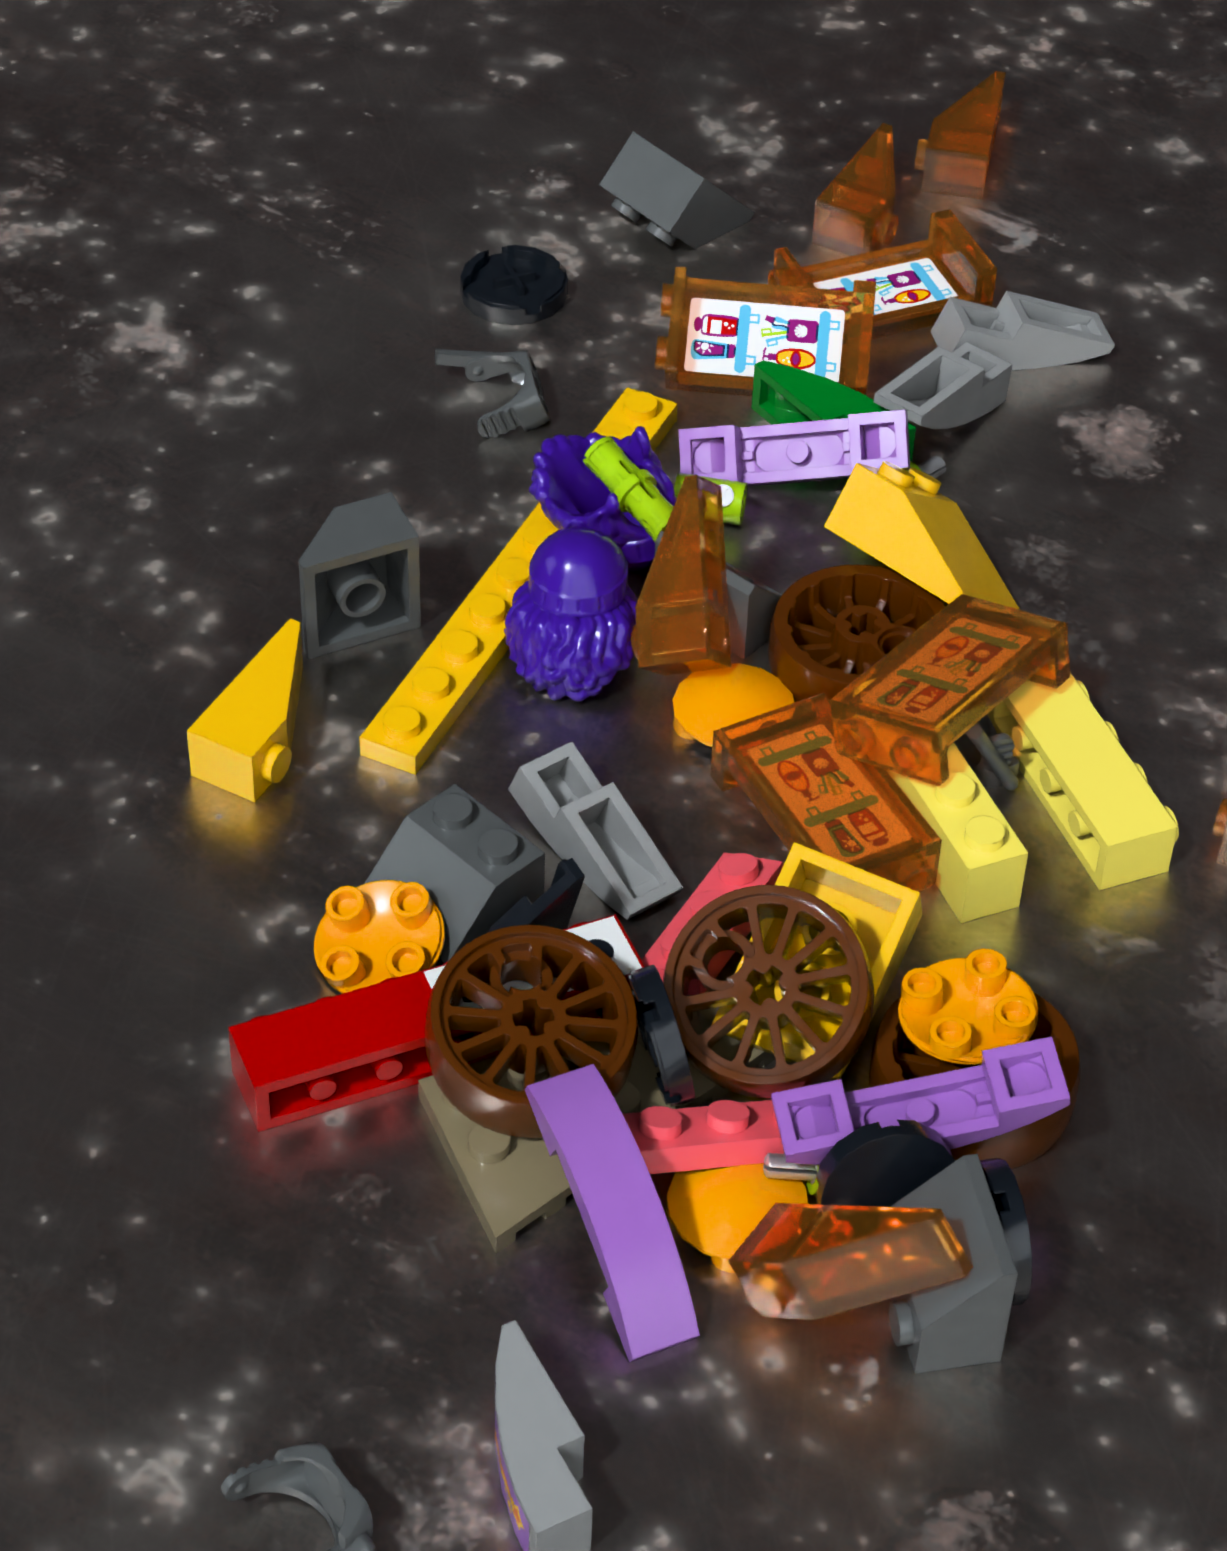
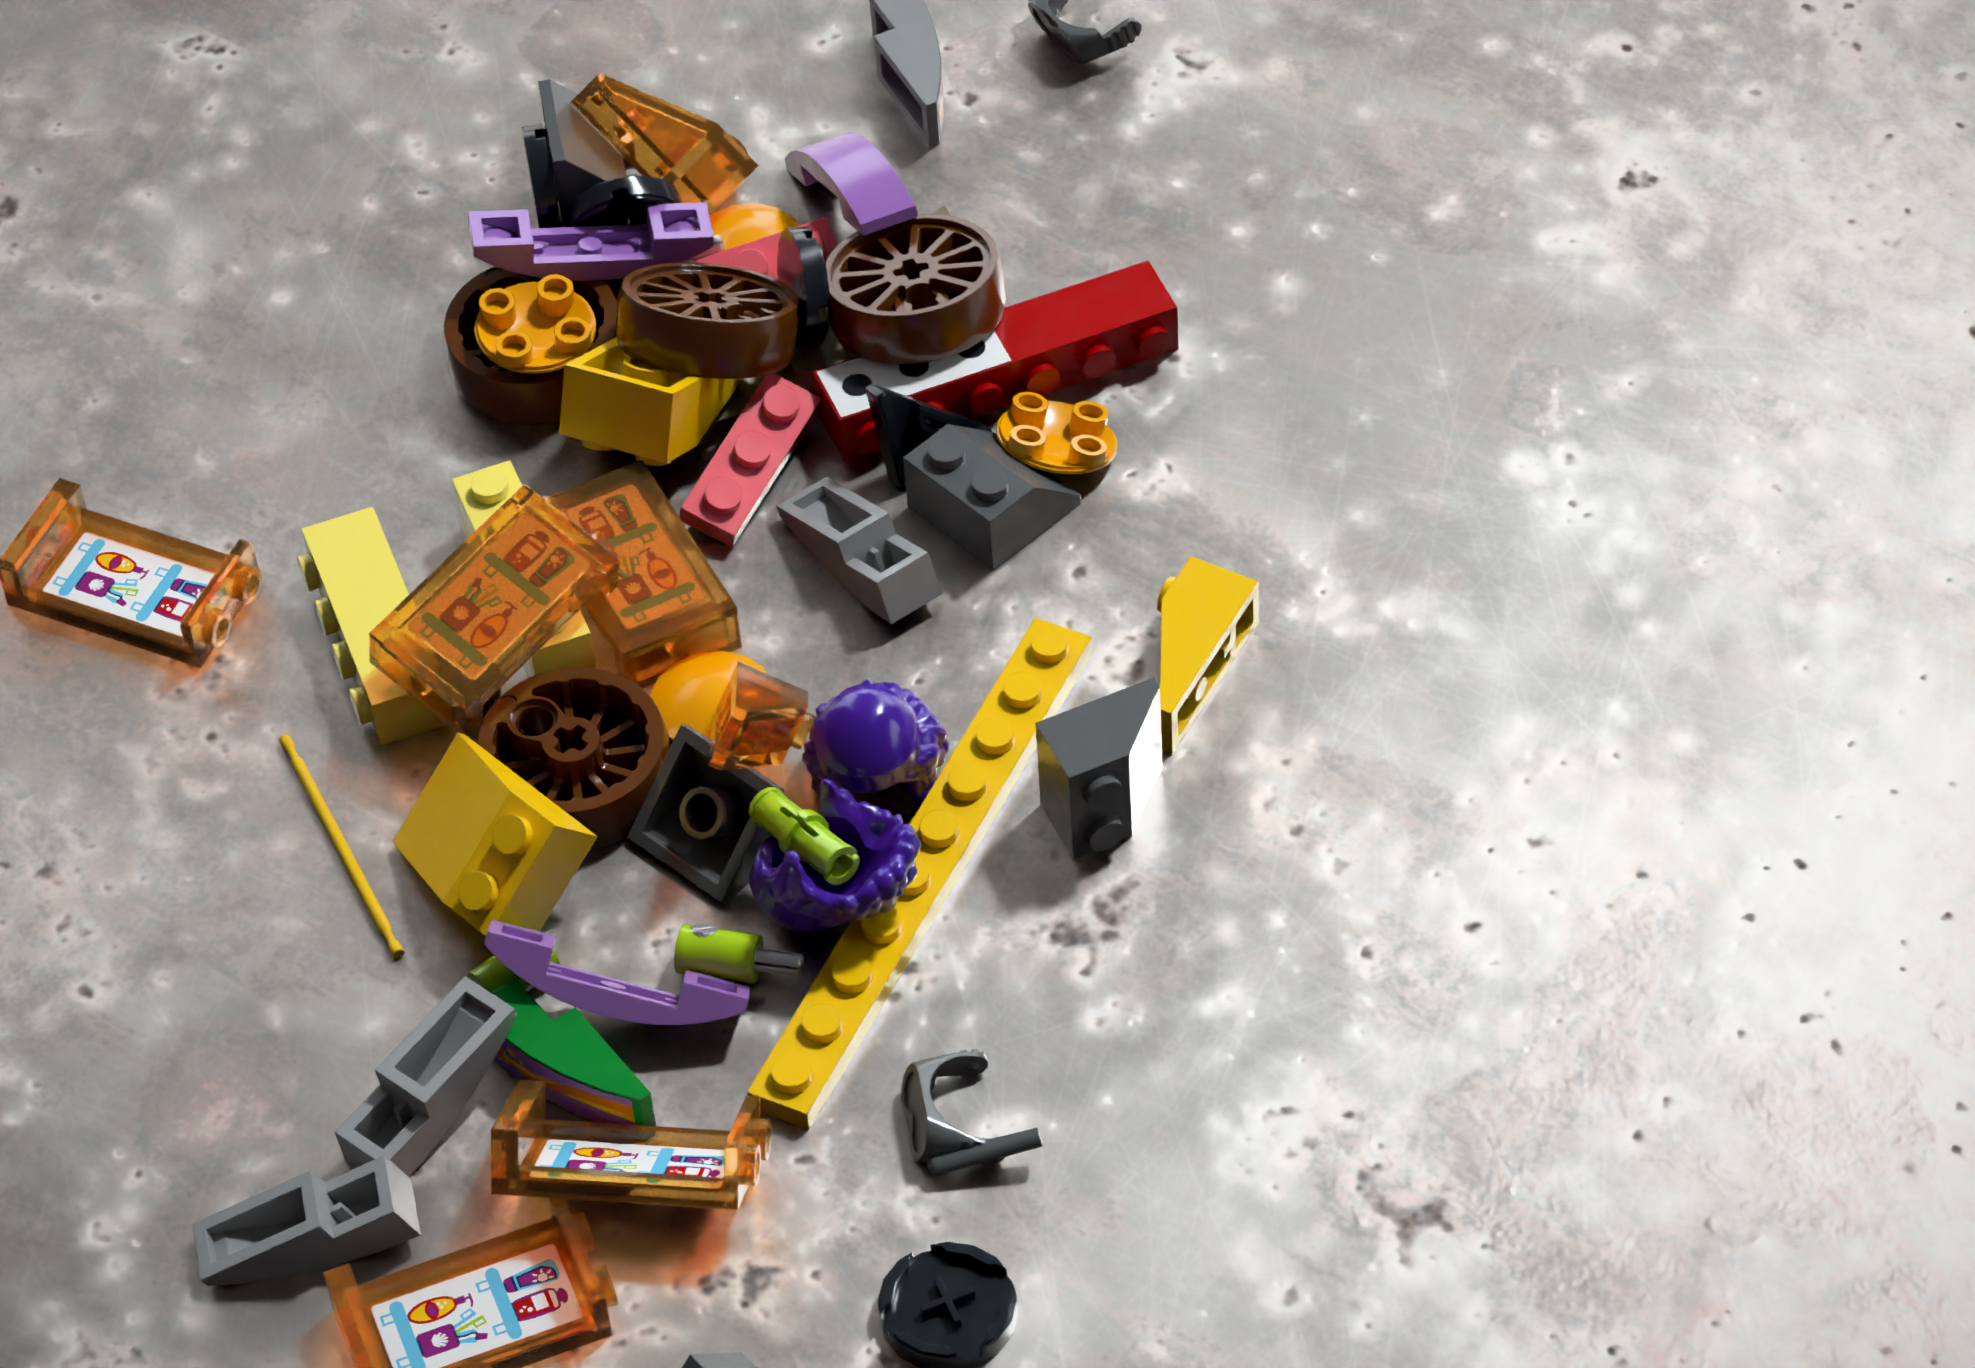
camera: 175 degrees left, 5 degrees up
none -> yellow piece [279,734,405,959]

